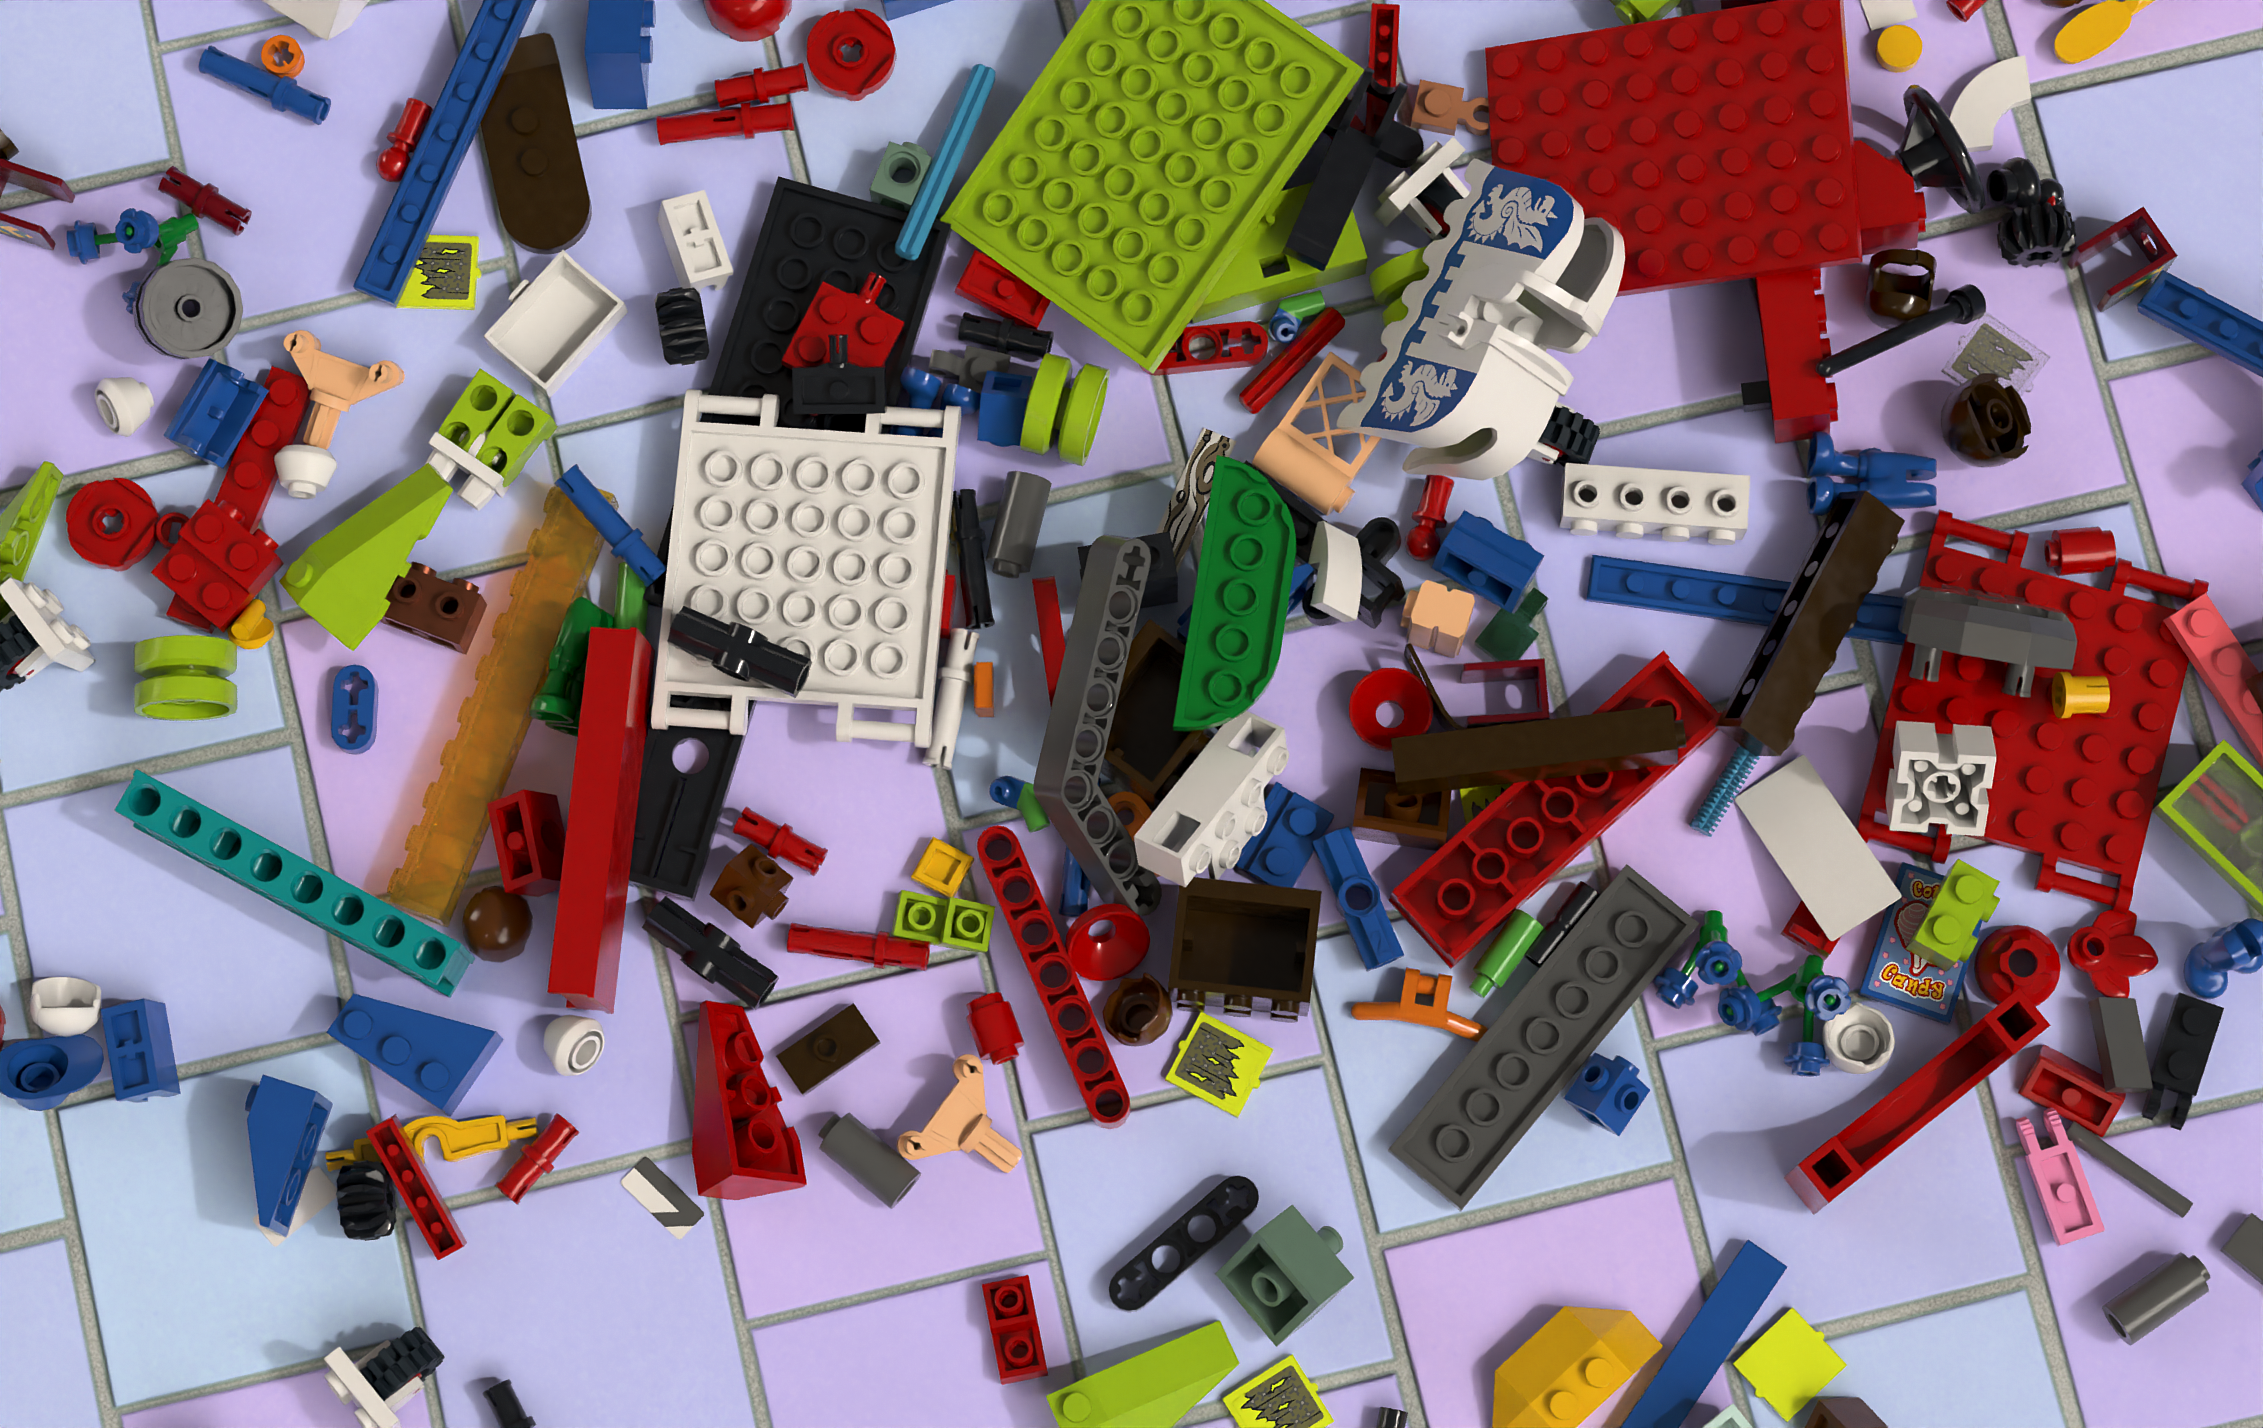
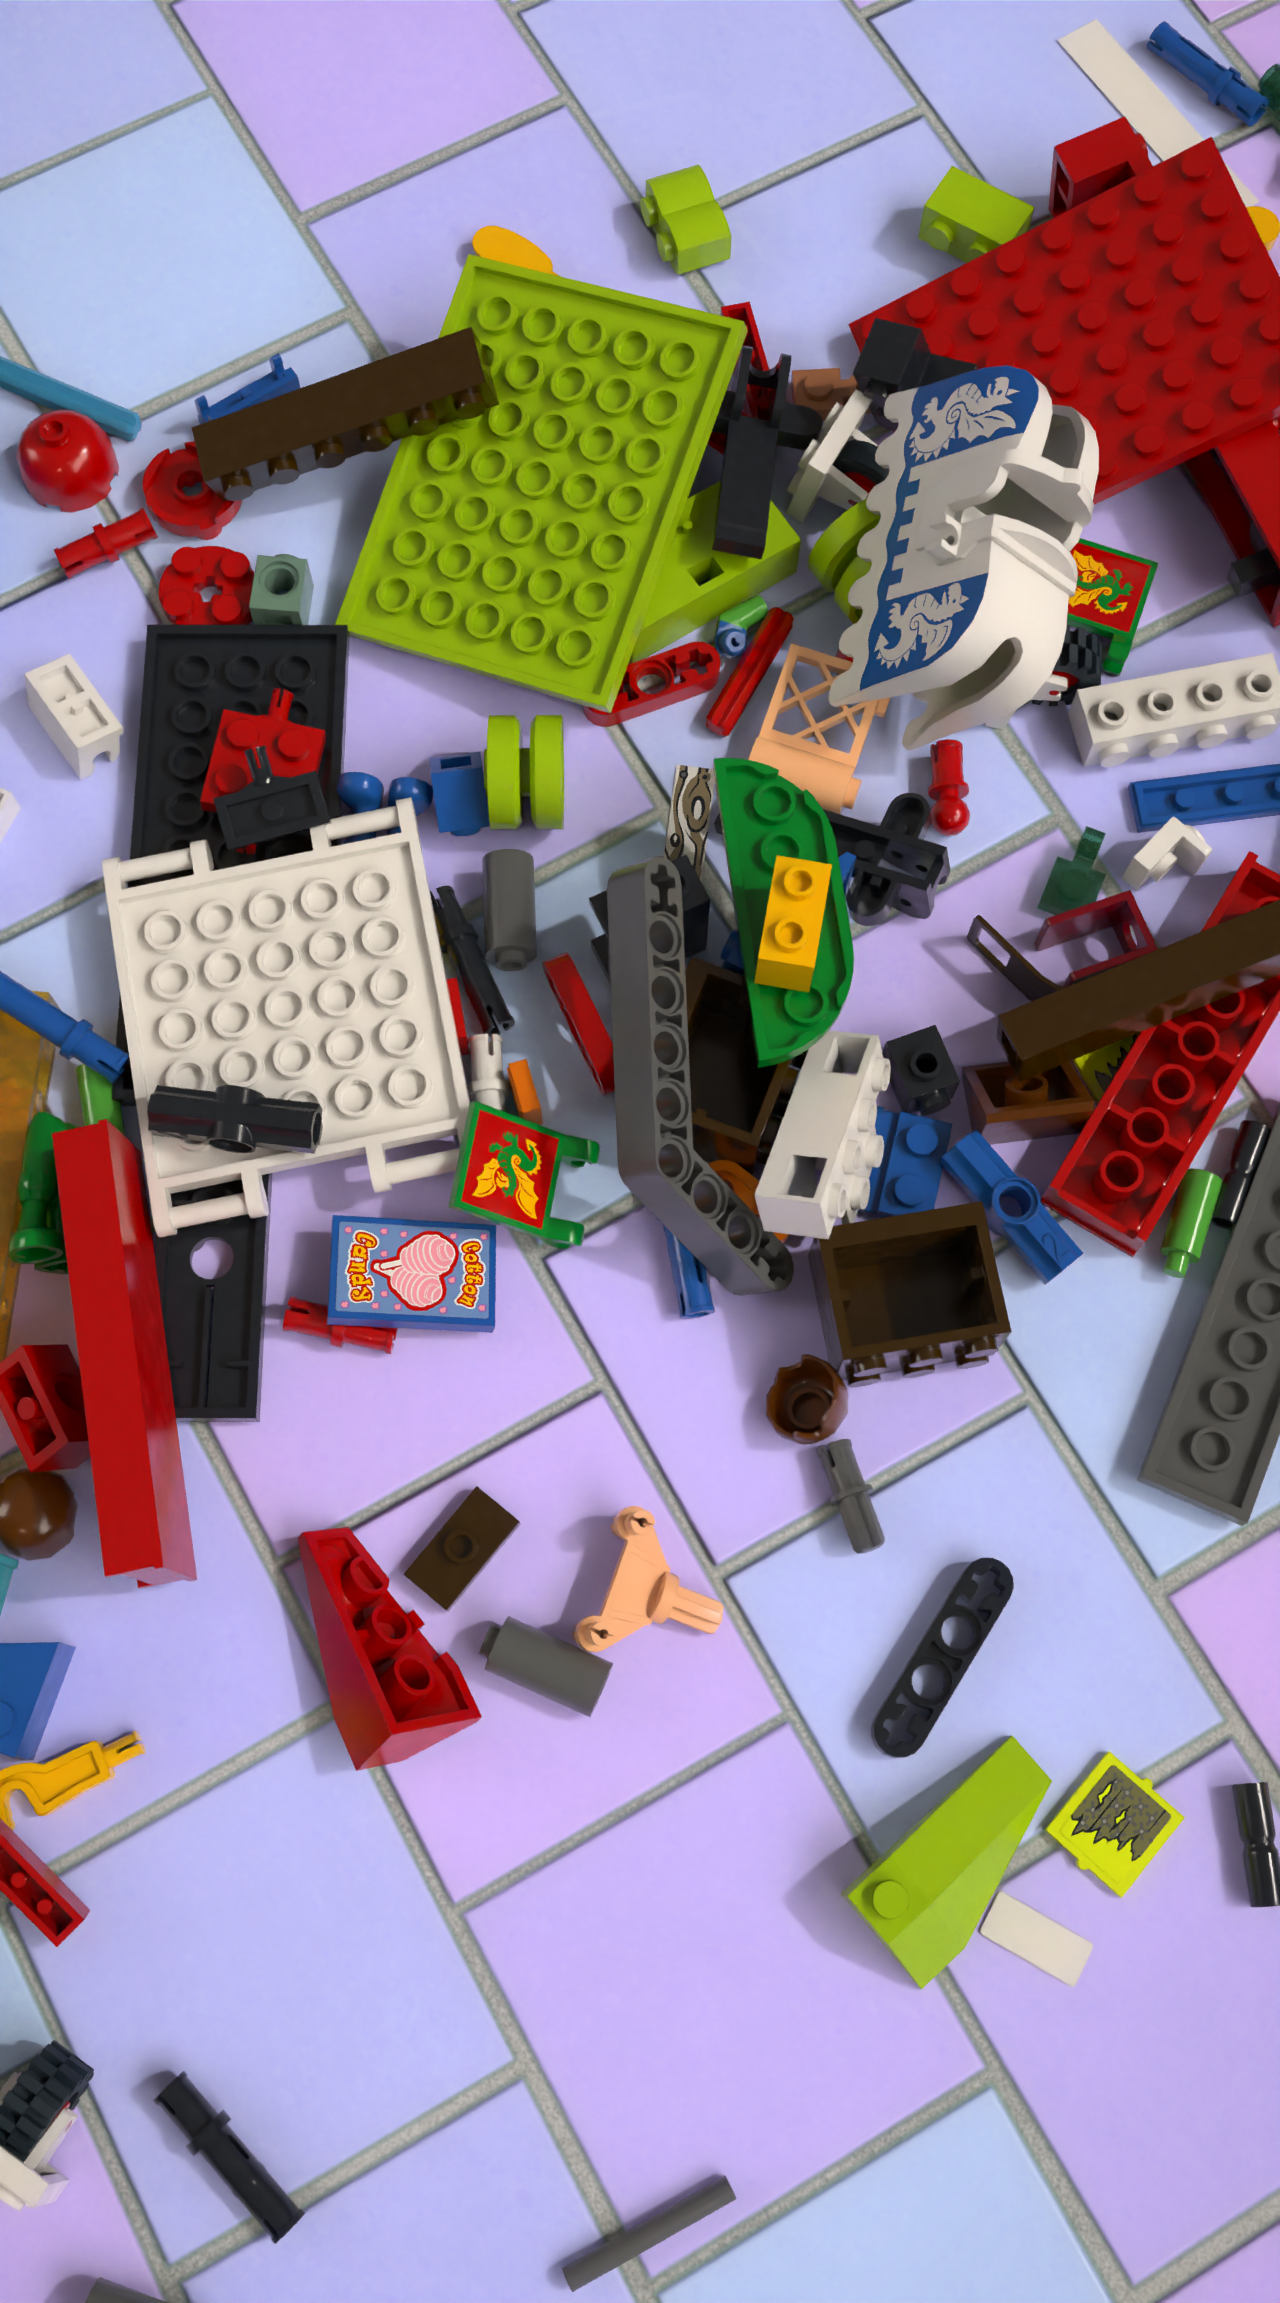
camera: 20 degrees left, 5 degrees down
red pin [495,1113,580,1205] -> none
white cone [544,1015,605,1076] -> none
sticker [621,1157,704,1240] -> none
black piece [642,896,779,1010] -> none
black gear [655,287,710,366] -> none
red pin [656,101,795,145] -> none
reddish brown brick [709,844,794,929] -> none
red pin [787,923,930,971] -> none
lime slope [891,890,996,953] -> none
dark azure axle [895,64,996,261] -> none
yellow tile [911,837,974,898] -> none
dark grey plate [929,346,1011,395] -> none
red plate [954,250,1051,329] -> none
black pin [958,312,1054,359] -> none
red brick [966,992,1025,1065] -> none
red beam [977,825,1131,1129] -> none
red slope [982,1275,1048,1385] -> none
arm [989,776,1051,833] -> none
red piece [1065,903,1150,981] -> none
piece [1165,1012,1274,1118] -> none
sand green brick [1215,1204,1355,1347] -> none
white slope [1308,521,1362,623] -> none
red piece [1349,668,1433,752] -> none
orange piece [1351,967,1488,1043] -> none
light nougat brick [1400,580,1475,658] -> none
blue brick [1431,510,1544,613] -> none
none -> red plate [159,546,254,625]
none -> dark brown brick [192,327,499,502]
none -> tile [327,1215,496,1333]
none -> flag [448,1101,600,1249]
none -> yellow brick [754,855,832,993]
none -> dark grey axle [816,1439,885,1554]
none -> black brick [853,318,979,431]
none -> black brick [882,1025,960,1116]
none -> flag [1067,538,1158,676]
none -> white bracket [1122,816,1212,891]

